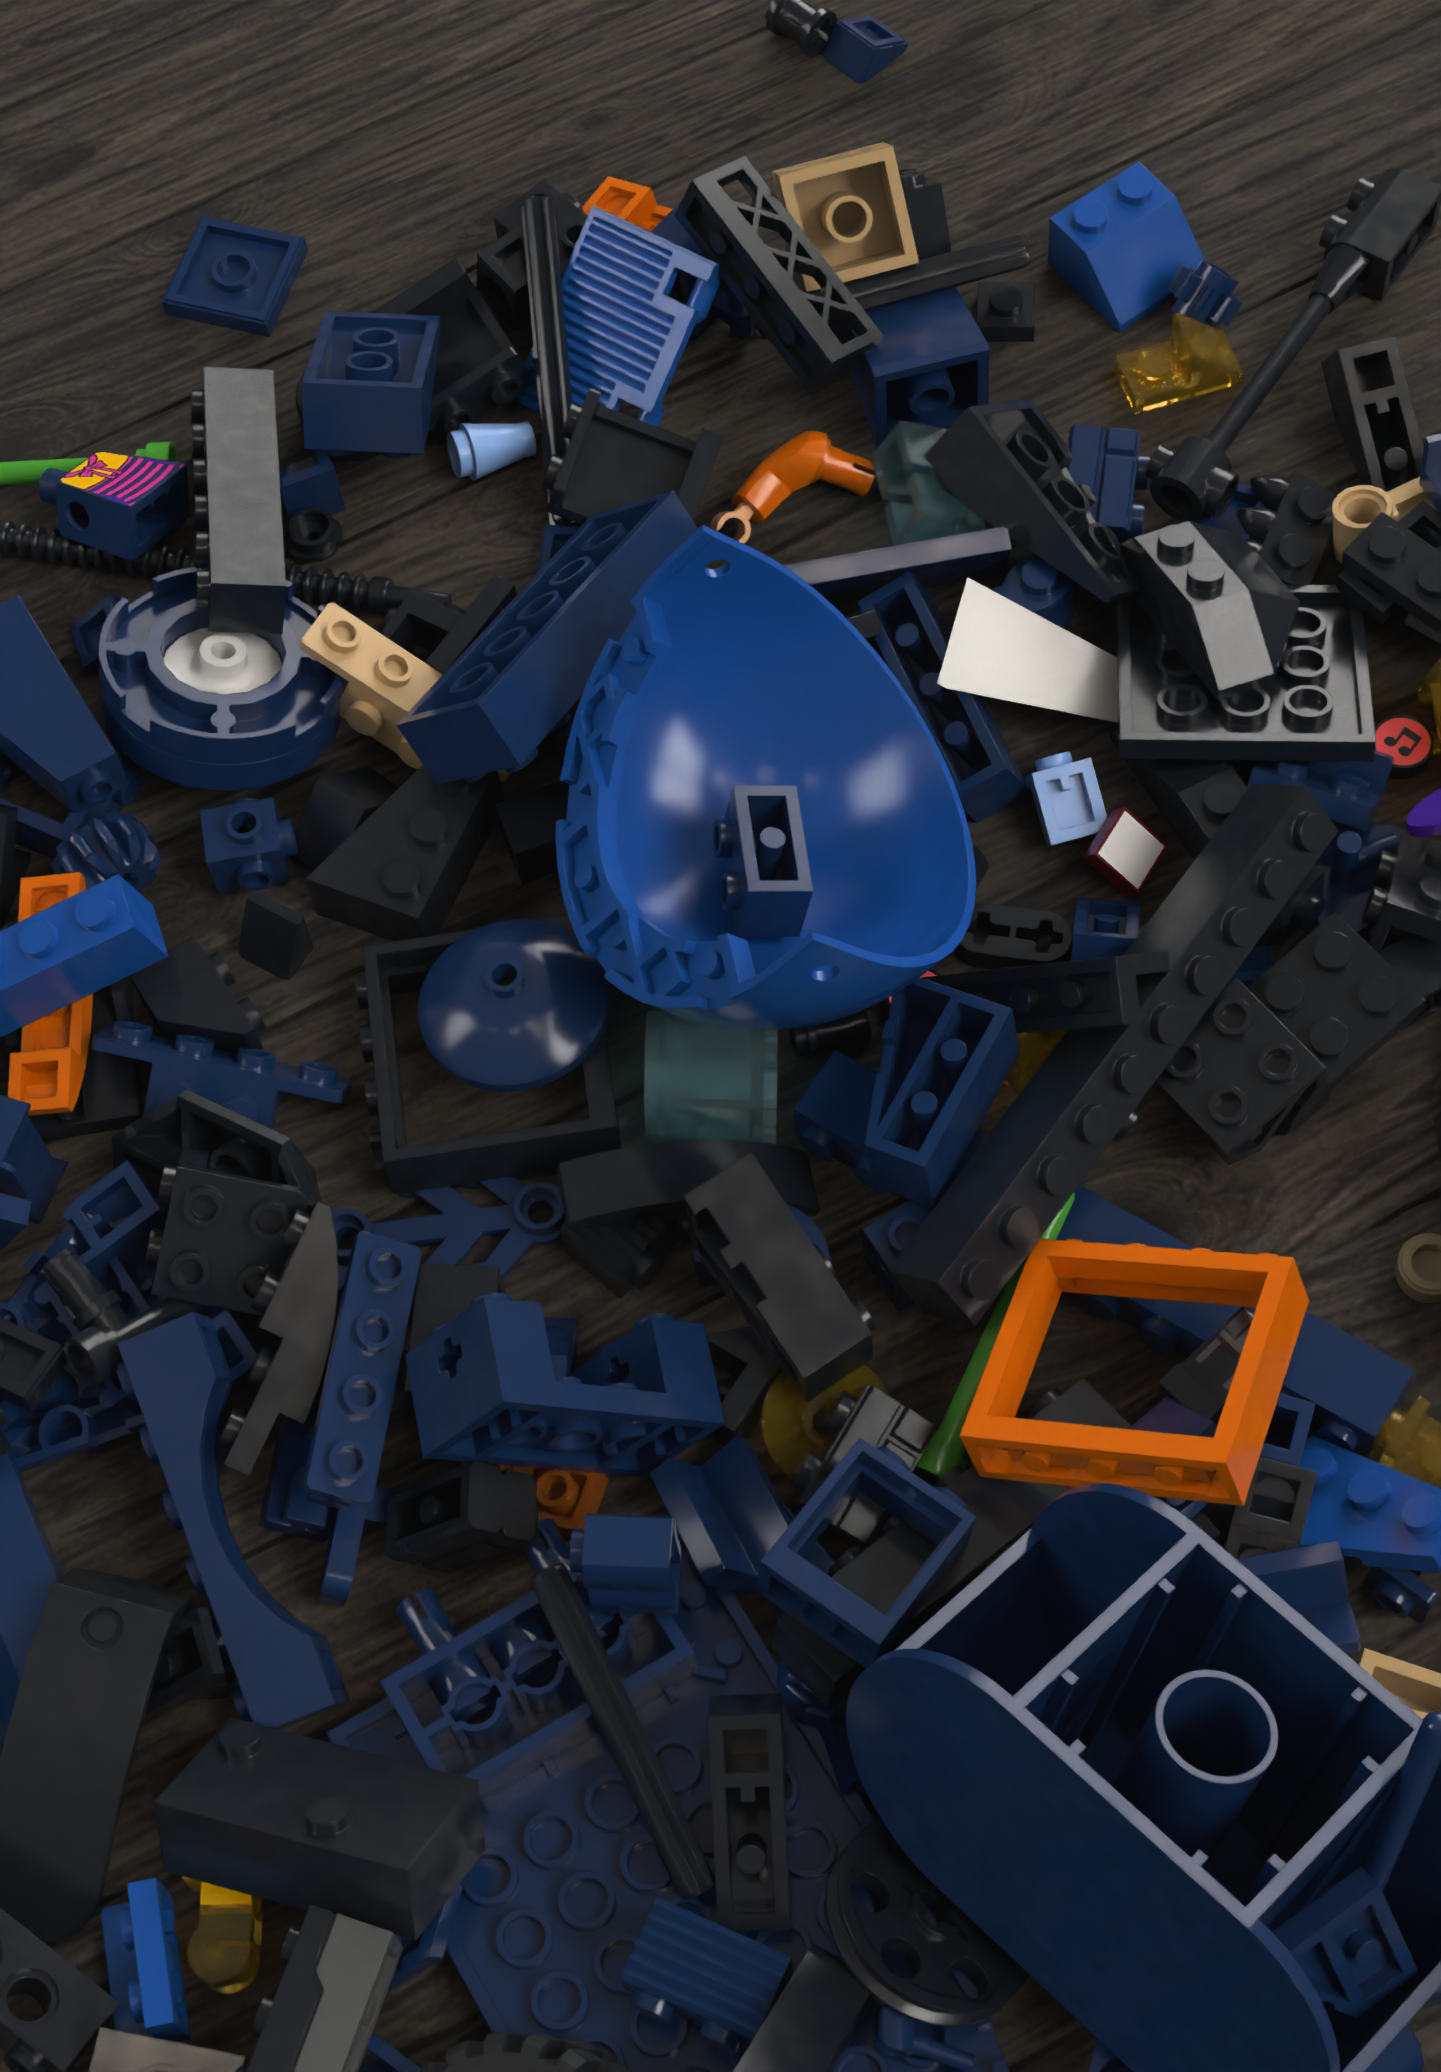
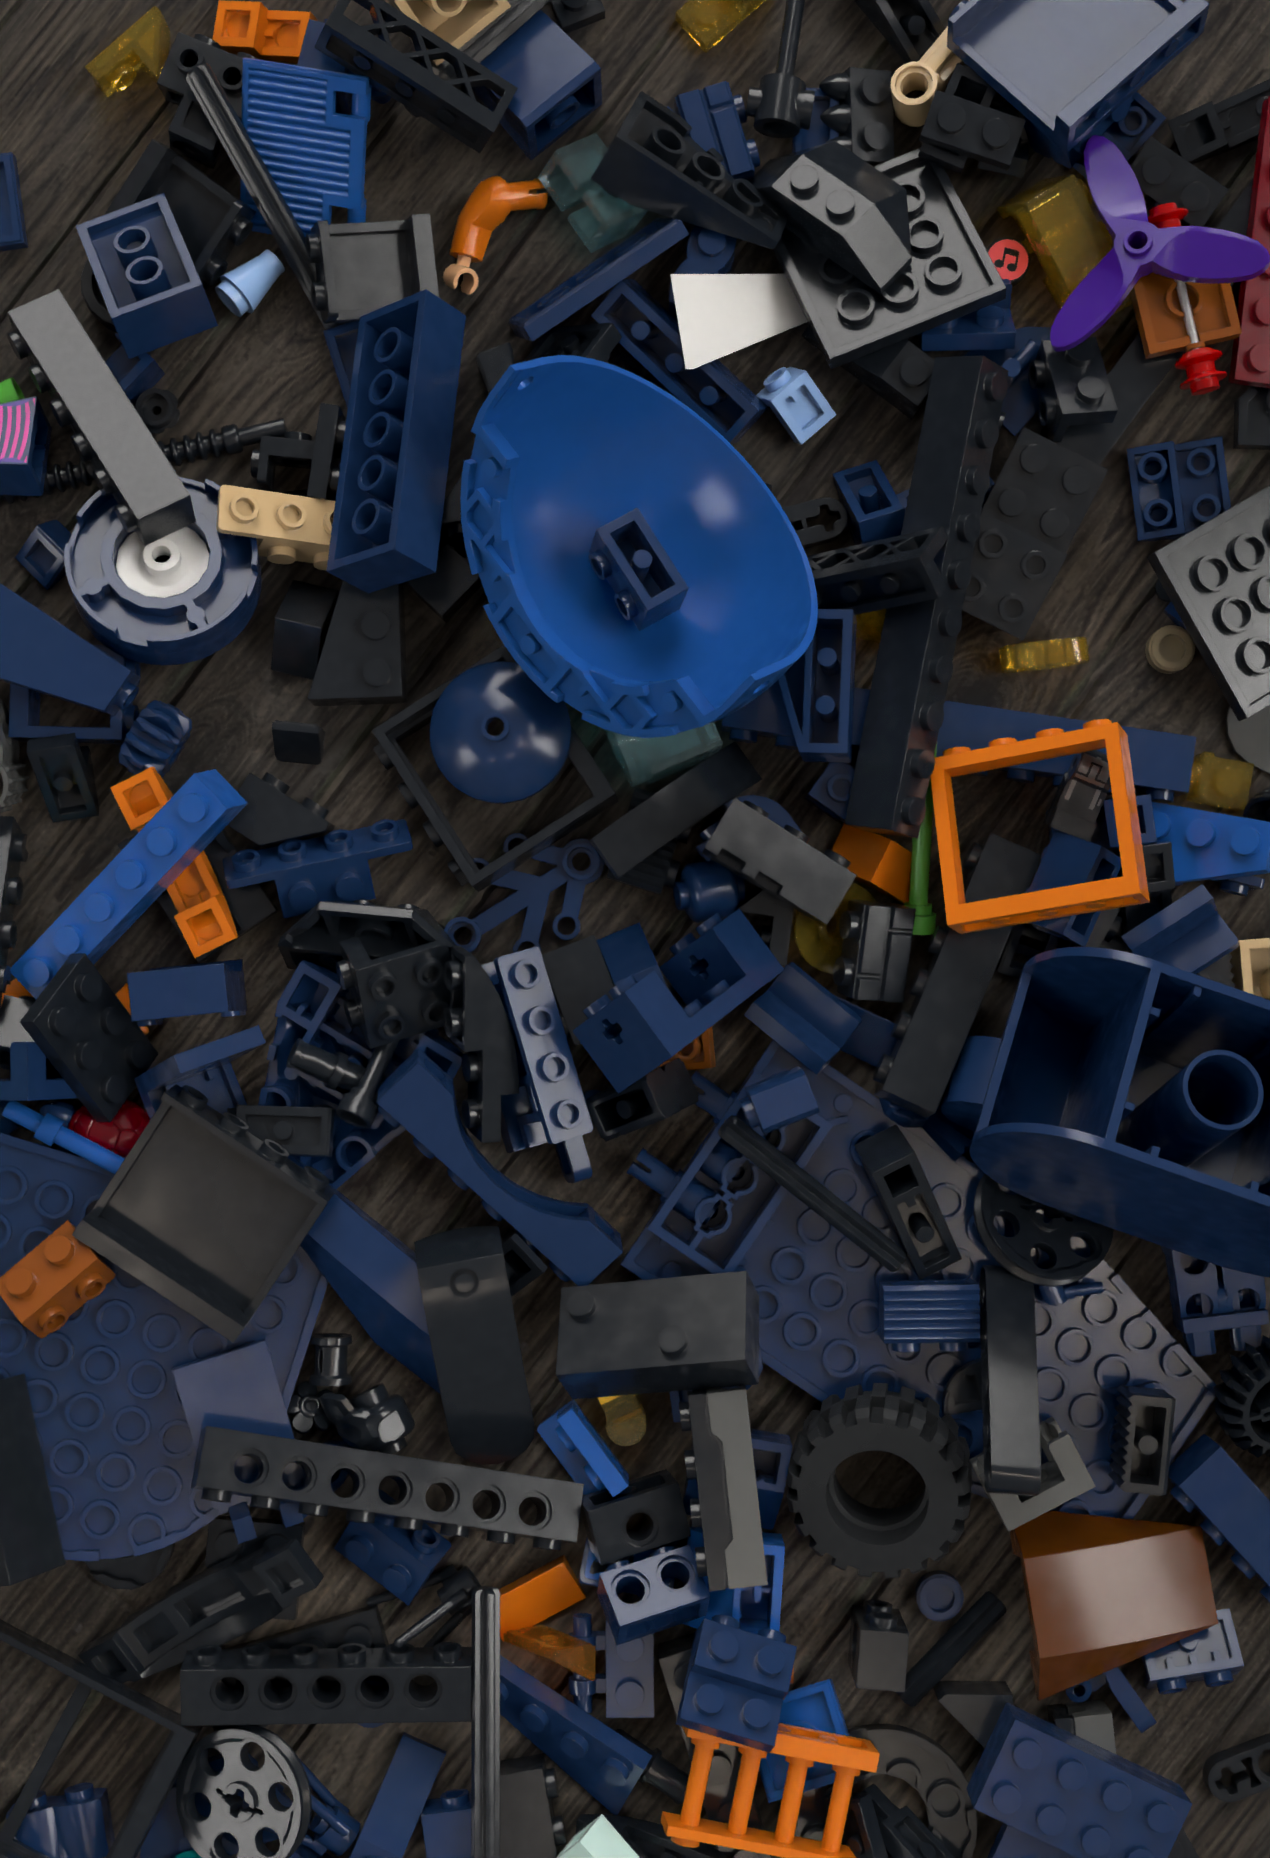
camera: 30 degrees left, 25 degrees up
dark blue brick [200,797,298,893] -> none
dark blue window [755,1437,977,1668] -> none
white tile [1083,806,1168,897] -> none
none -> clear yellow slope [85,6,170,98]
none -> dark blue head [673,860,745,923]
none -> orange slope [831,823,912,904]
none -> clear yellow beam [999,637,1090,673]

